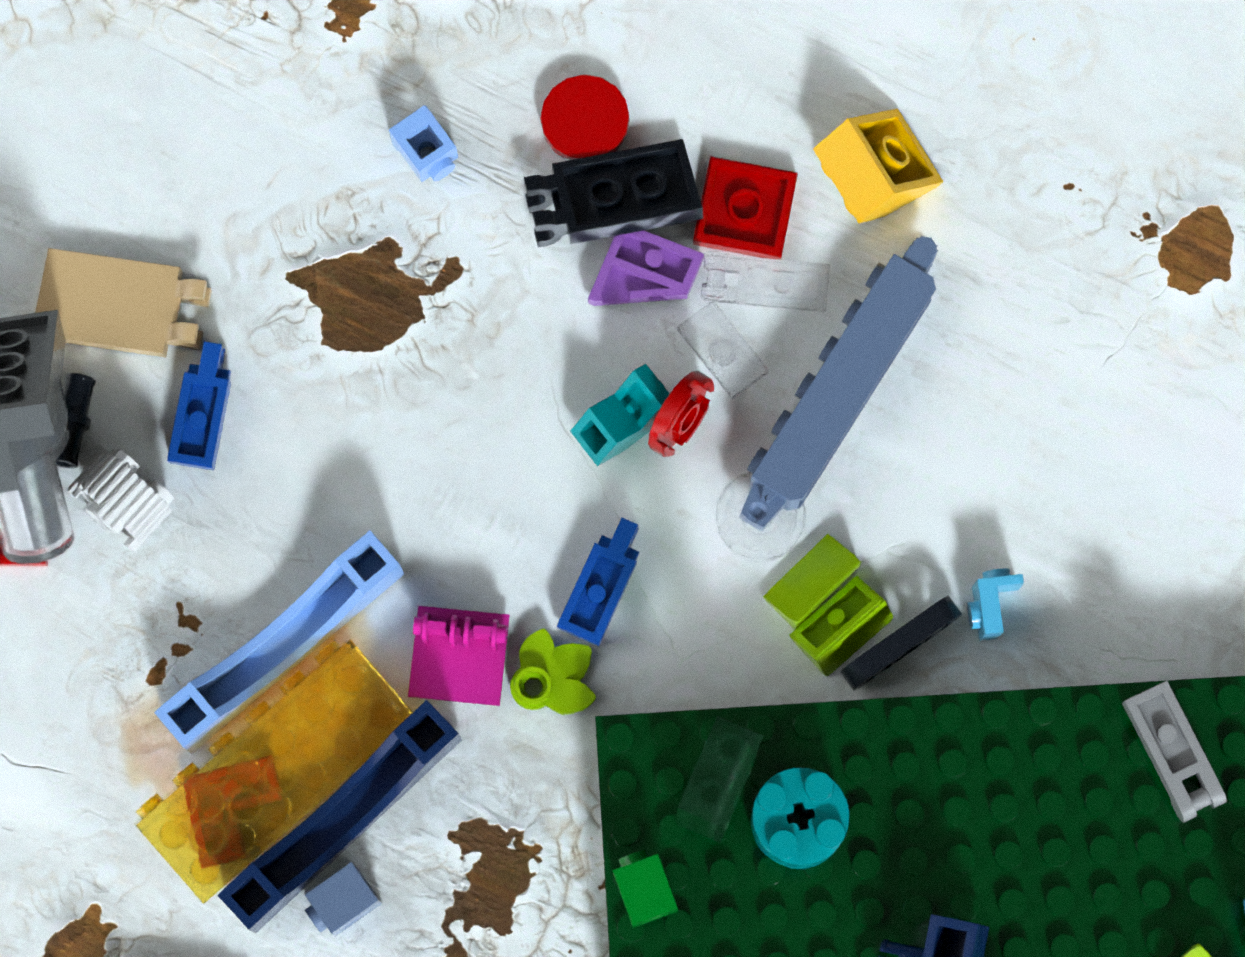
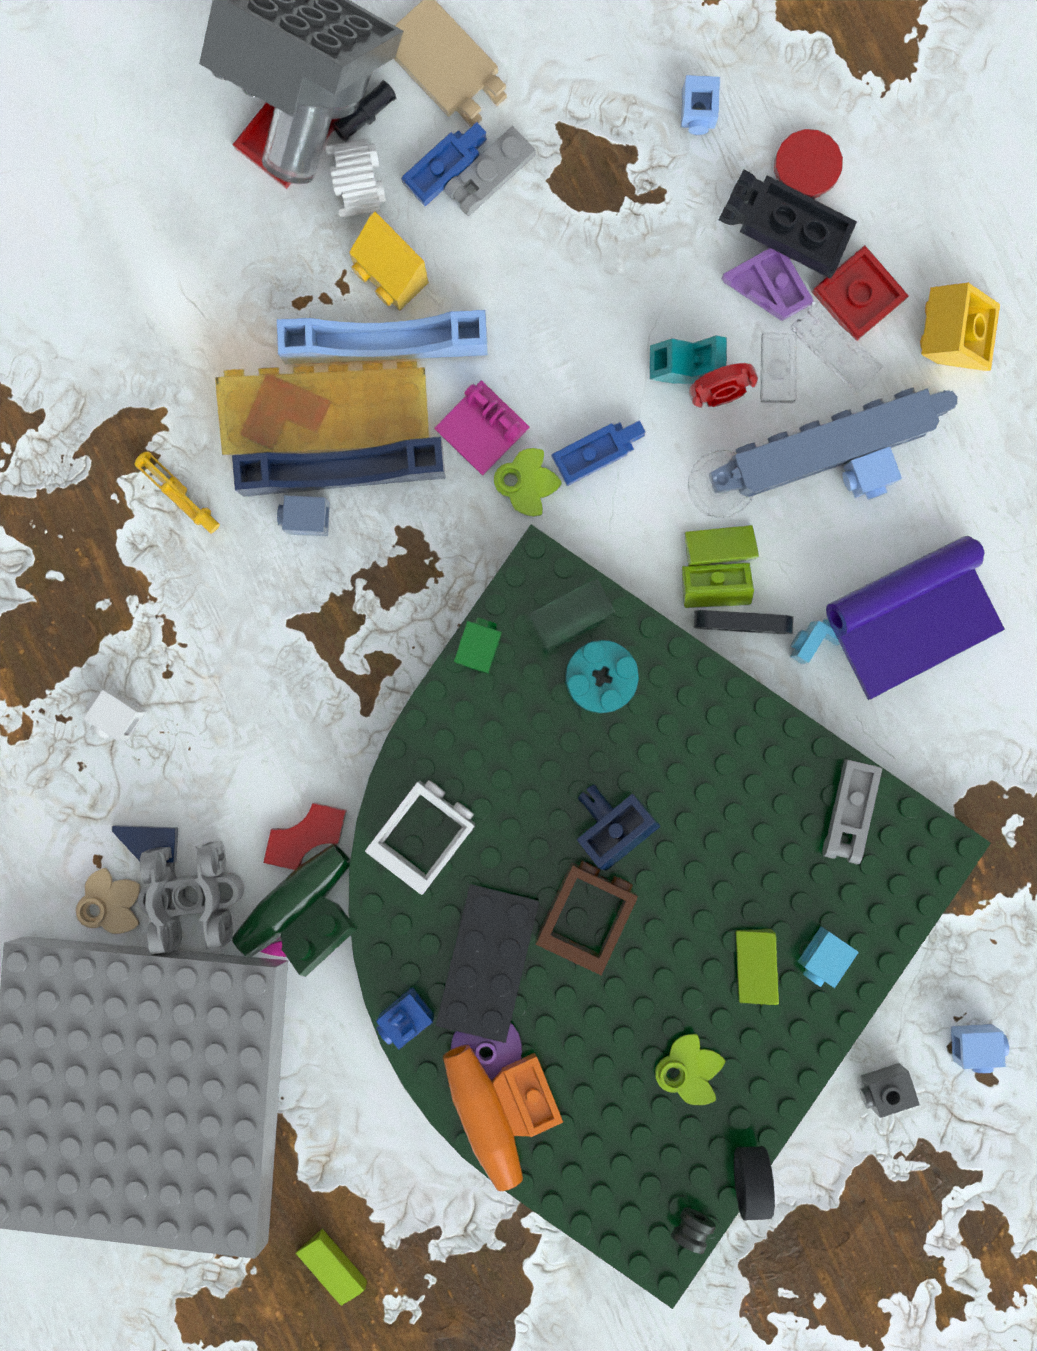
camera: 35 degrees right, 10 degrees up
none -> yellow slope [349,212,429,311]
none -> light grey plate [444,125,536,216]
none -> dark purple door [826,536,1005,700]
none -> light blue brick [842,447,902,500]

